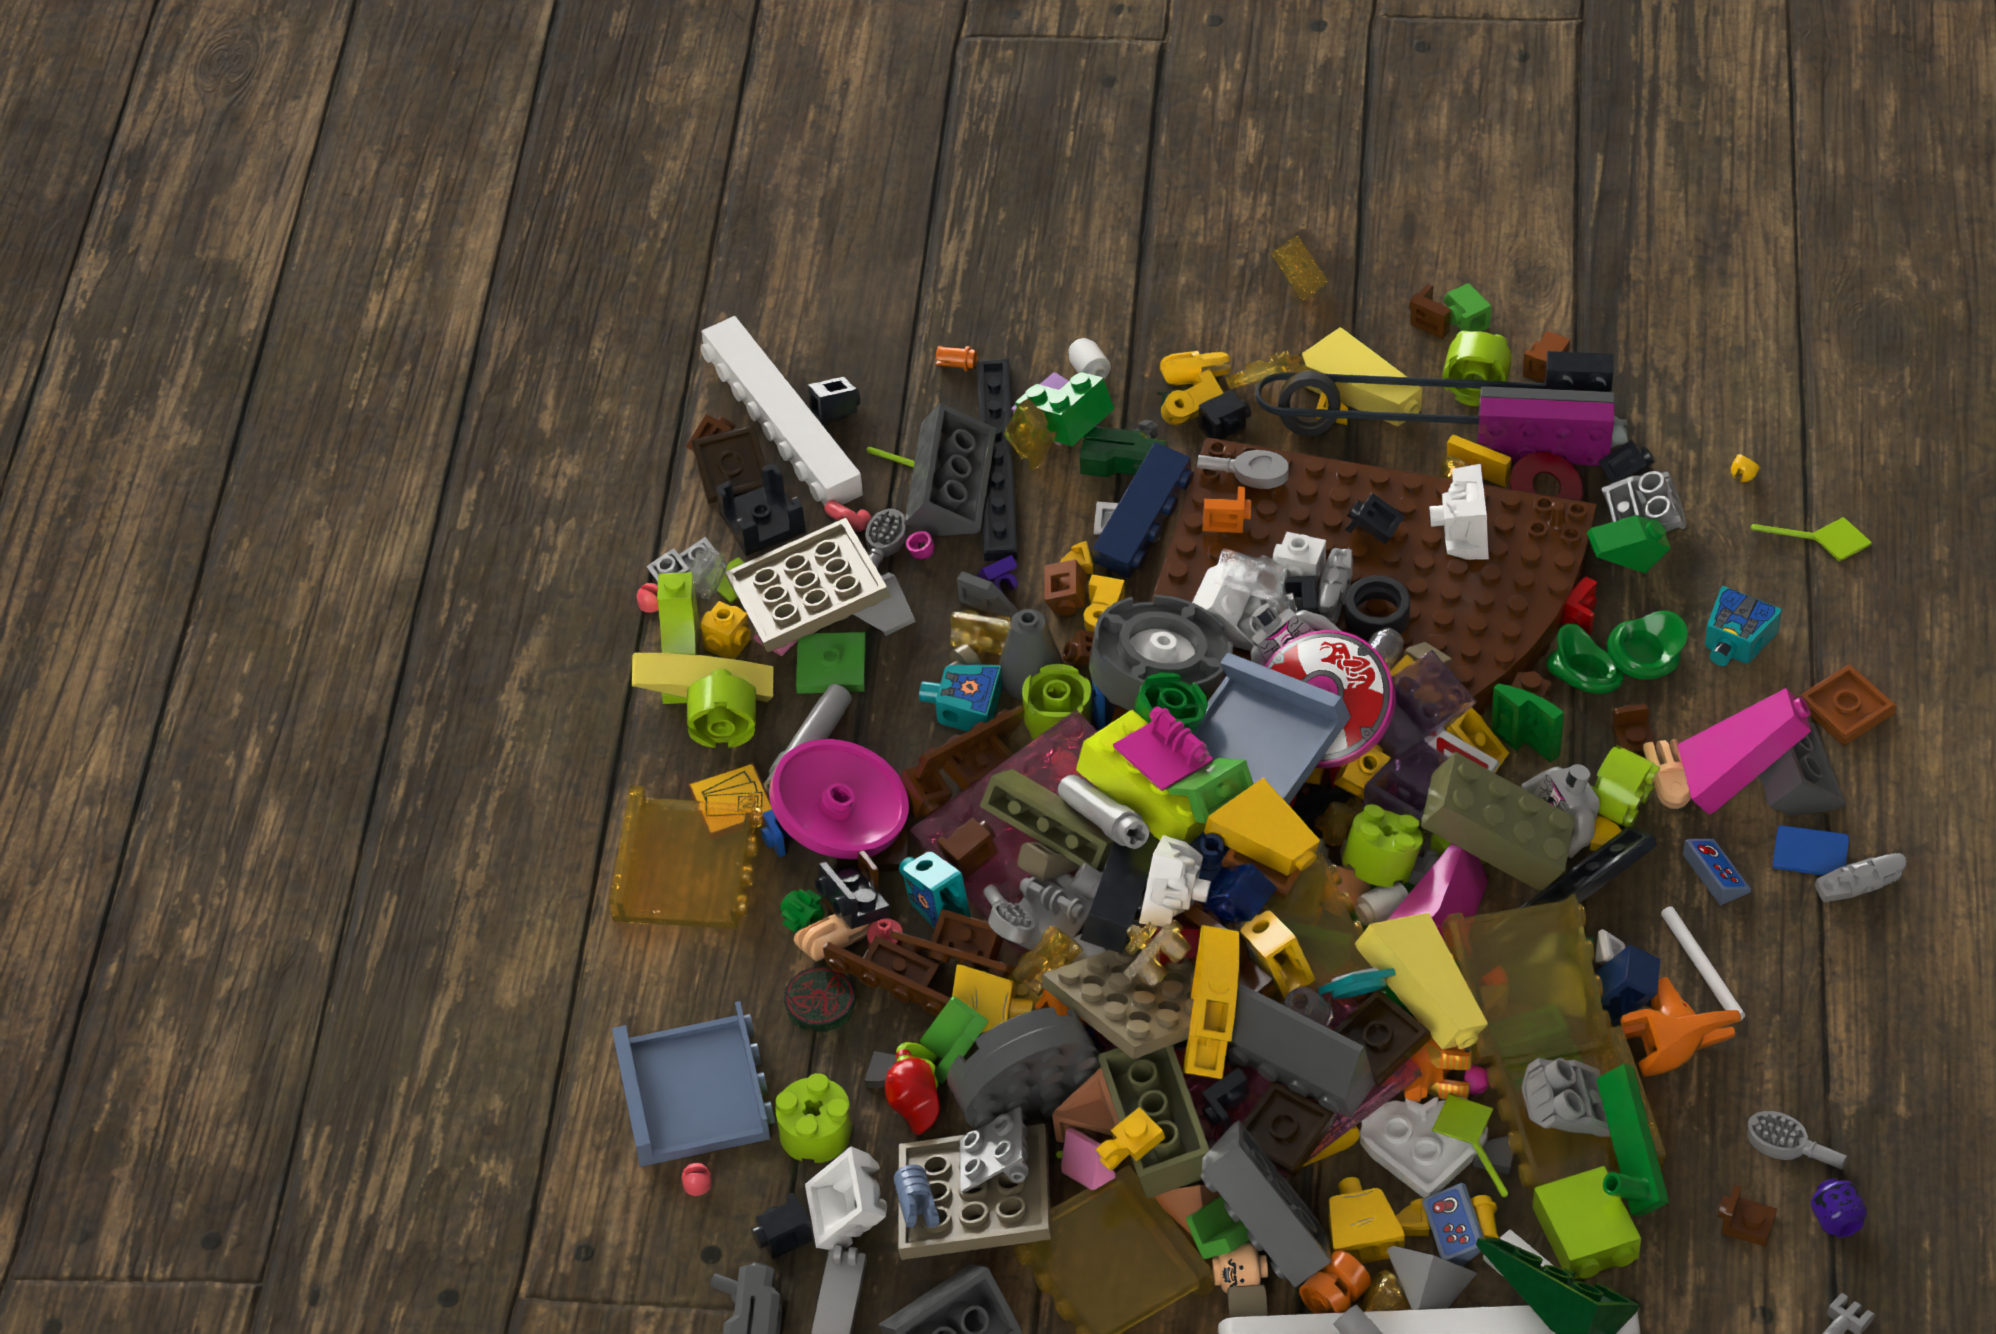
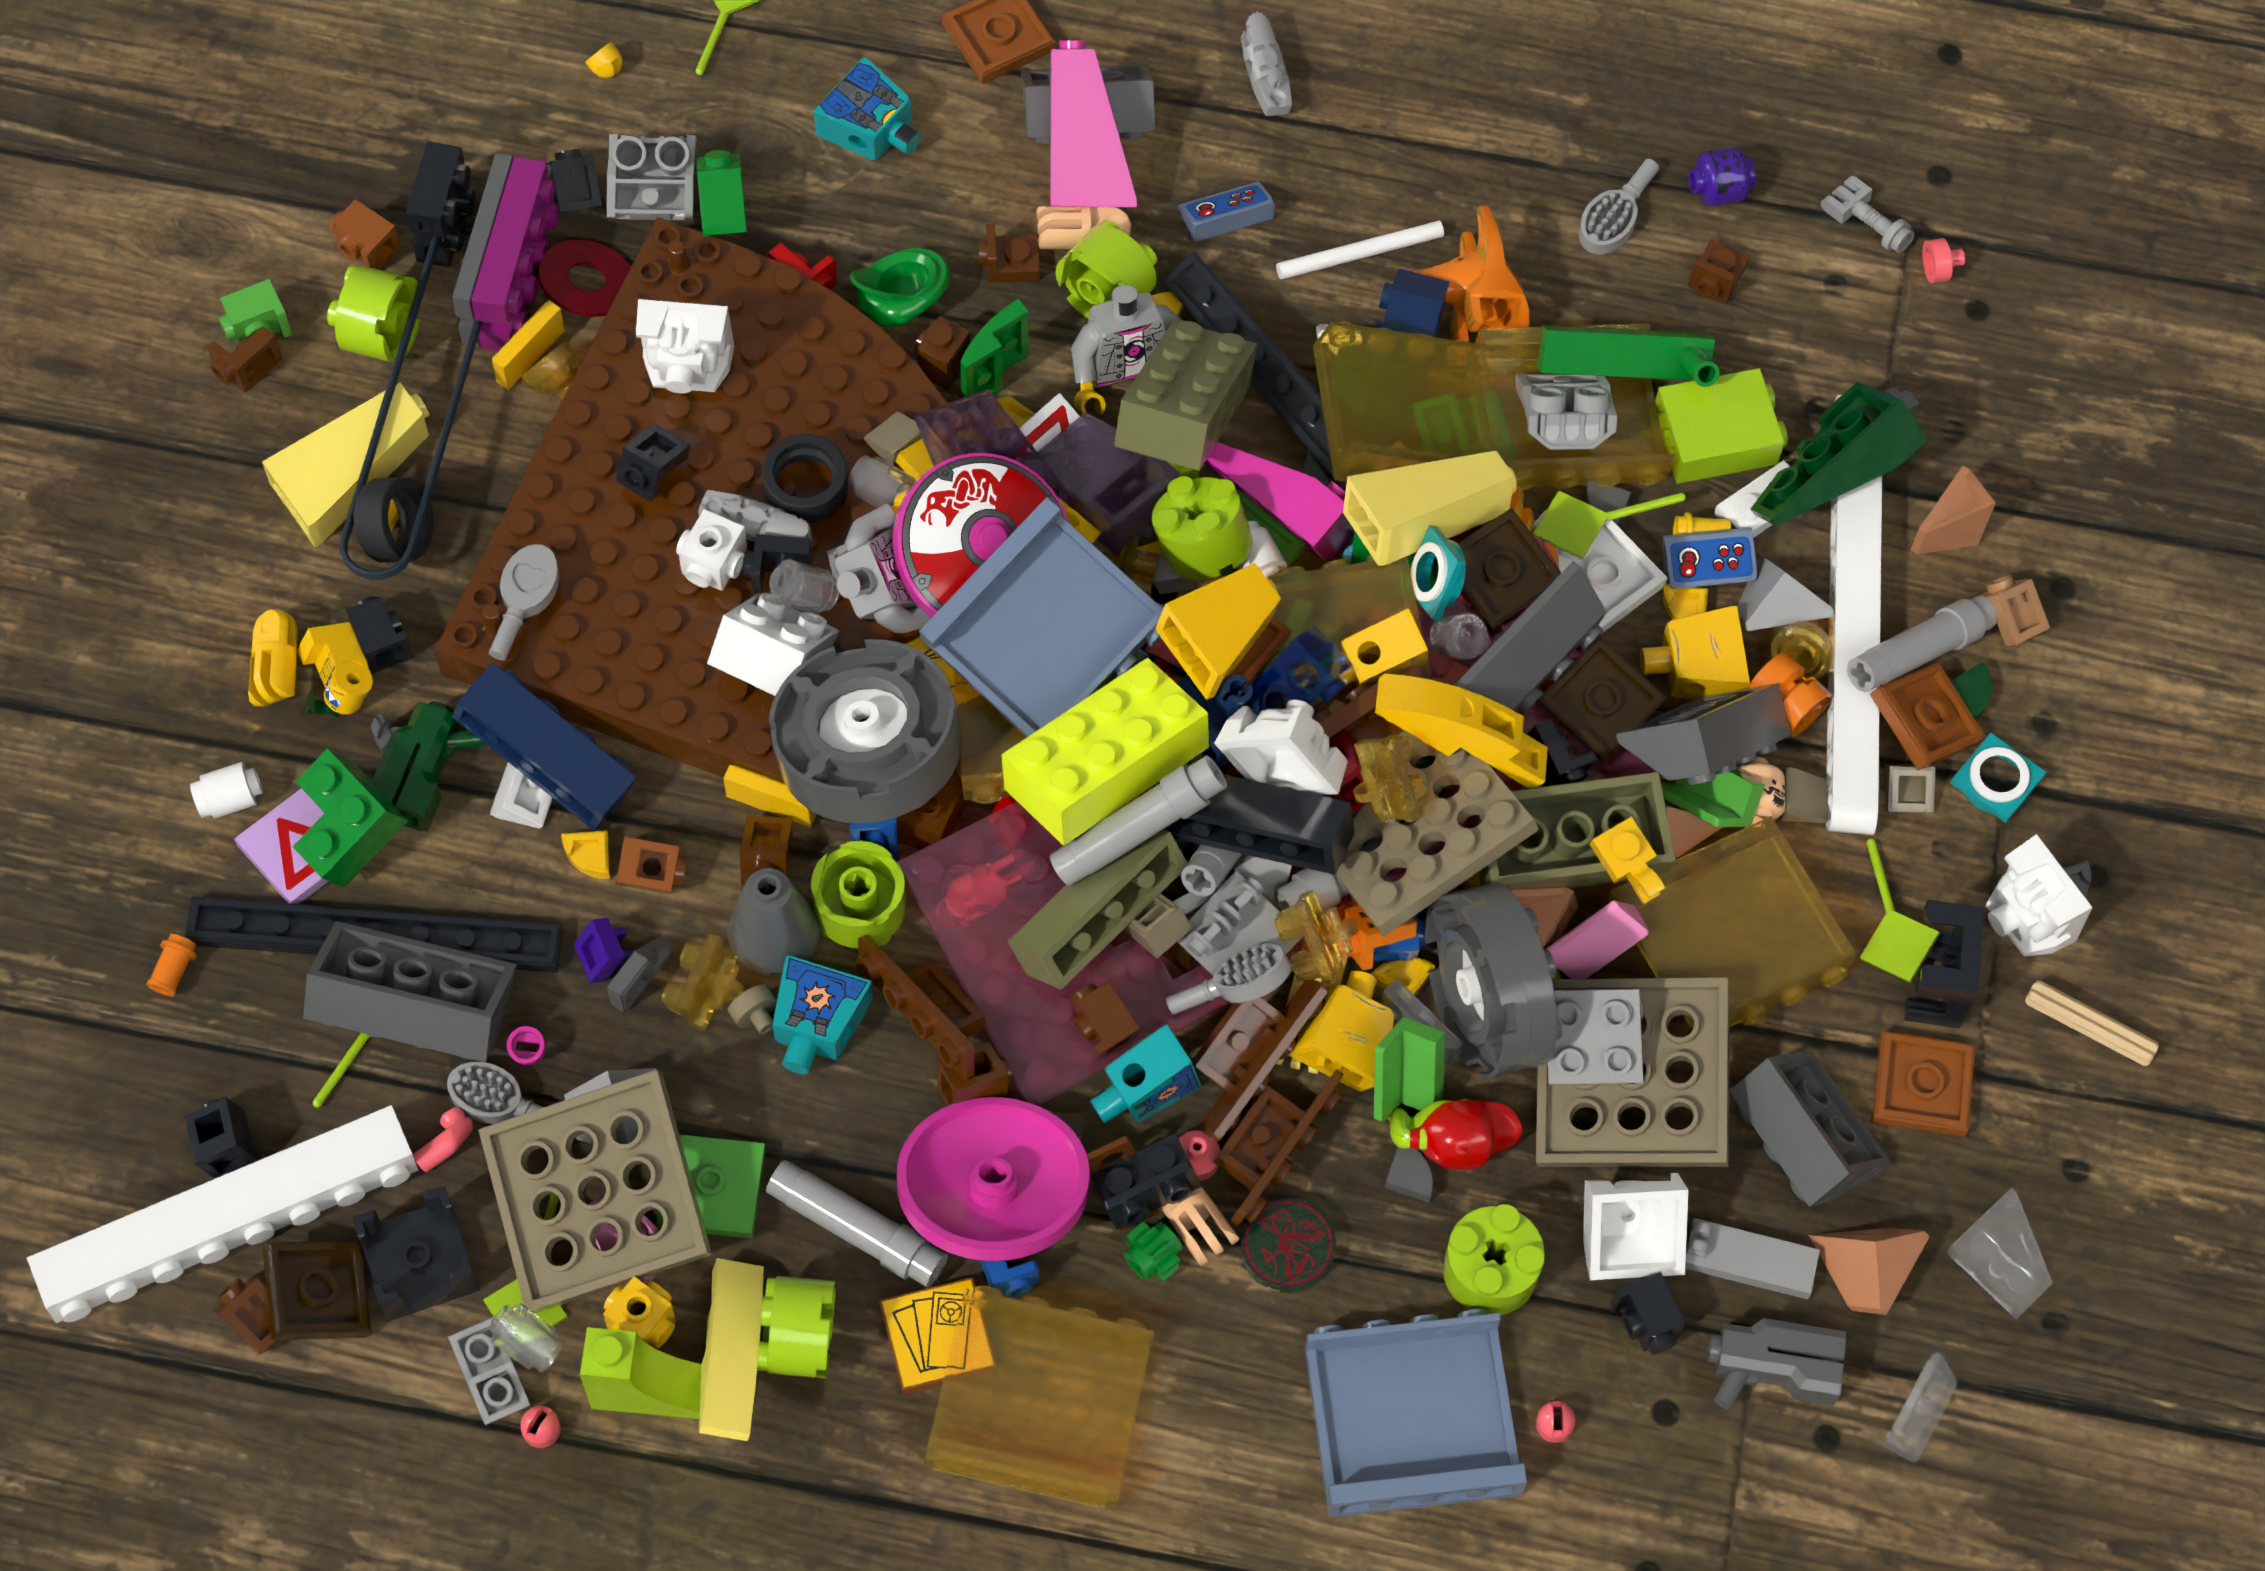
camera: 90 degrees left, 15 degrees up
sand blue hinge [894,1164,940,1227] -> none
clear yellow plate [1004,398,1057,470] -> none
yellow leg [1084,575,1125,633] -> none
dark pink hinge [1113,706,1213,791] -> none
green cylinder [1134,672,1208,734] -> none
bright green panel [1168,758,1254,823] -> none
orange bracket [1202,487,1251,533] -> none
clear slope [1213,549,1289,603] -> none
clear yellow plate [1226,350,1306,390] -> none
clear yellow hips [1270,235,1329,301] -> none
green piece [1607,610,1688,680] -> none
blue slope [1772,825,1849,875] -> none

